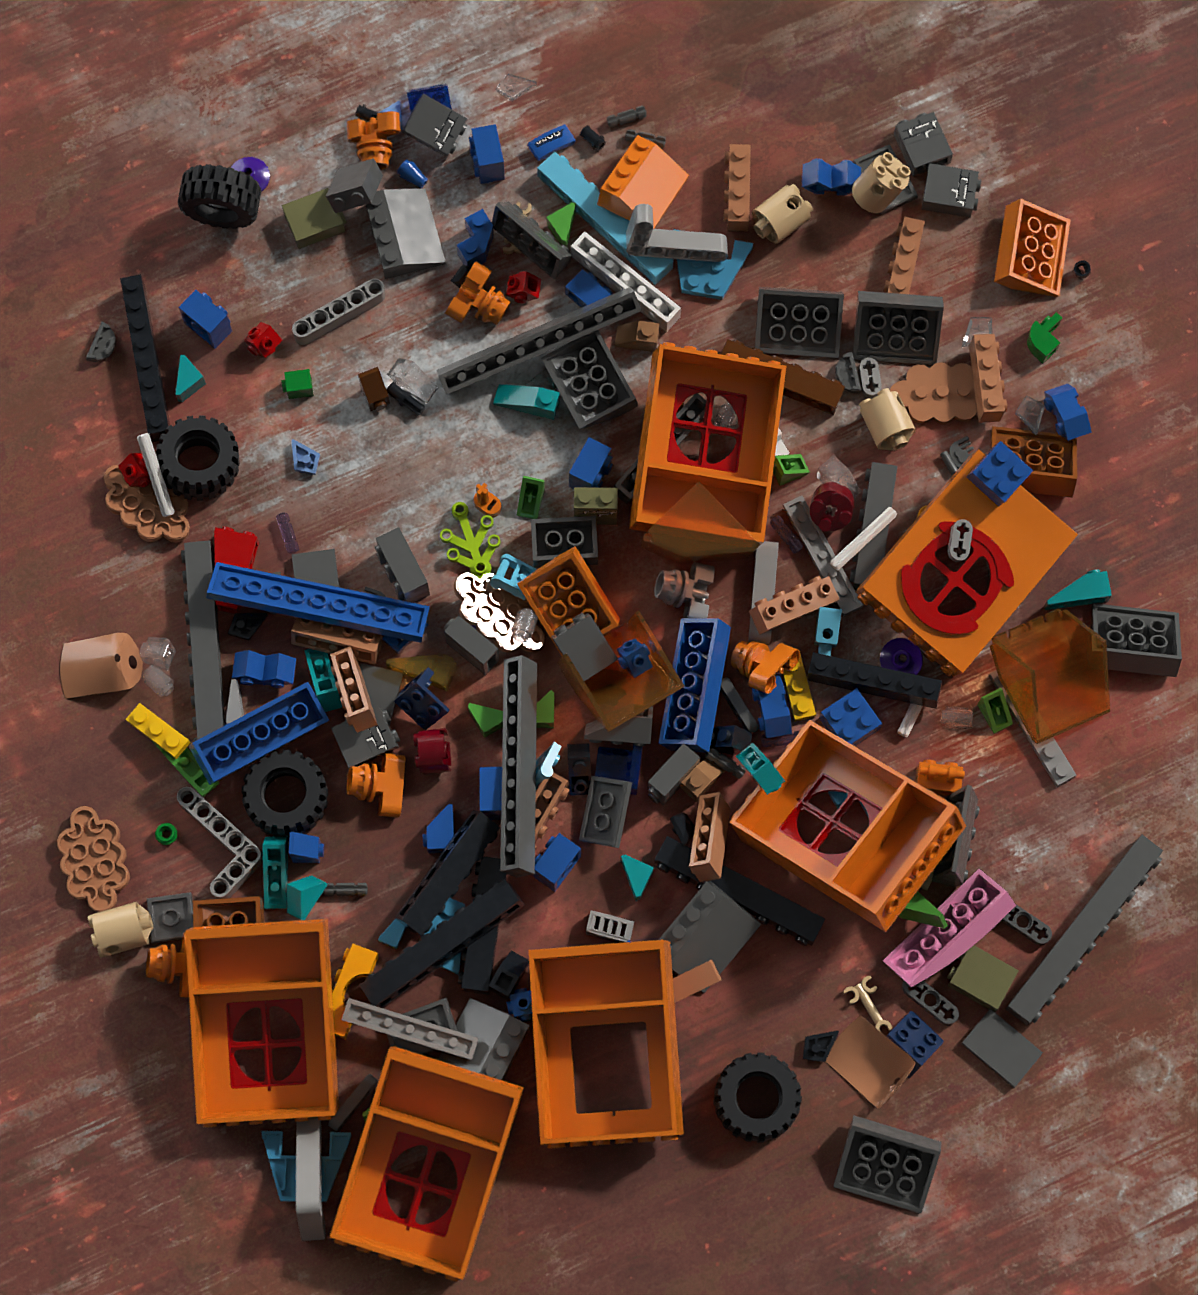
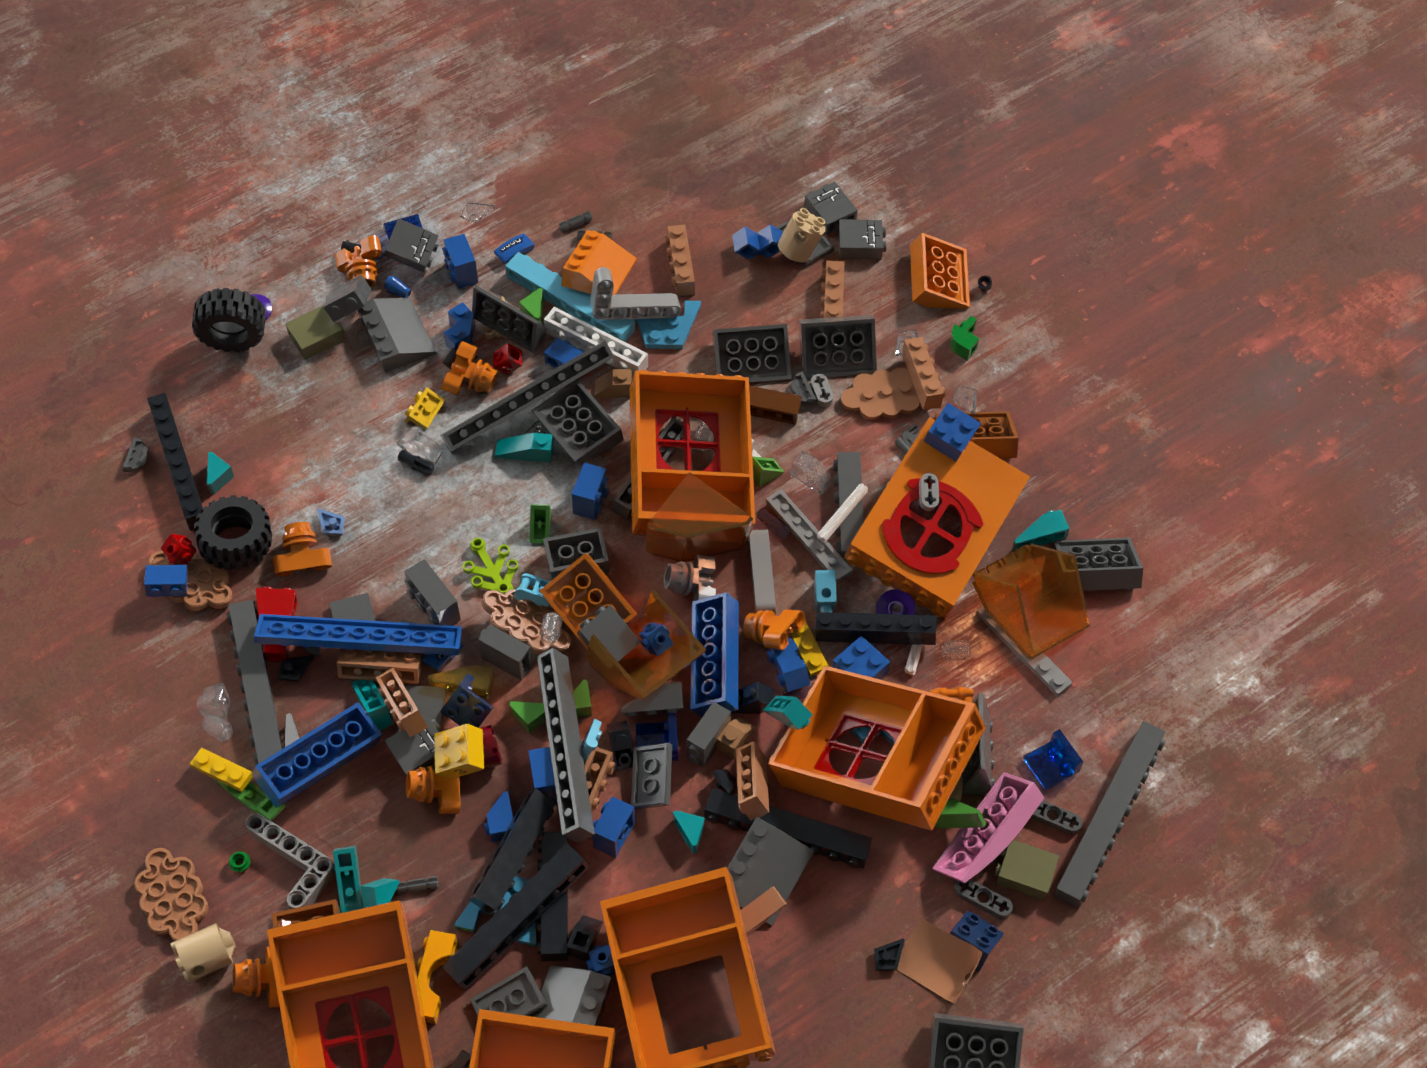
camera: 10 degrees left, 15 degrees down
nougat piece [60,633,143,699] -> none
white axle [137,433,175,517] -> none
flat silver tile [147,892,193,943] -> none
blue brick [178,290,232,349] -> none
blue brick [232,650,296,688] -> none
black tyre [241,750,328,838] -> none
red brick [244,322,282,358] -> none
clear purple axle [276,512,299,553] -> none
green brick [281,369,314,399] -> none
blue slope [289,832,324,863] -> none
light grey beam [292,279,385,345] -> none
light grey plate [342,998,479,1060] -> none
reddish brown slope [358,367,390,412] -> none
orange piece [474,483,502,517] -> none
olive brick [574,487,618,525] -> none
black pin [580,125,606,151] -> none
light grey slope [586,910,634,943] -> none
dark grey axle [705,747,746,779] -> none
black tyre [714,1052,802,1143] -> none
dark grey beam [720,676,759,733] -> none
nougat brick [749,576,840,635] -> none
tan cylinder [752,184,813,244] -> none
dark red brick [809,482,854,532] -> none
tan bar [843,976,892,1032] -> none
tan cylinder [859,388,916,451] -> none
dark grey tile [961,1009,1043,1088] -> none
bright green slope [977,688,1013,733] -> none
blue brick [1043,383,1092,440] -> none
none -> blue brick [144,565,188,597]
none -> orange beam [273,522,332,576]
none -> yellow bracket [404,387,445,431]
none -> yellow brick [434,724,484,779]
none -> clear blue bracket [1023,729,1083,790]

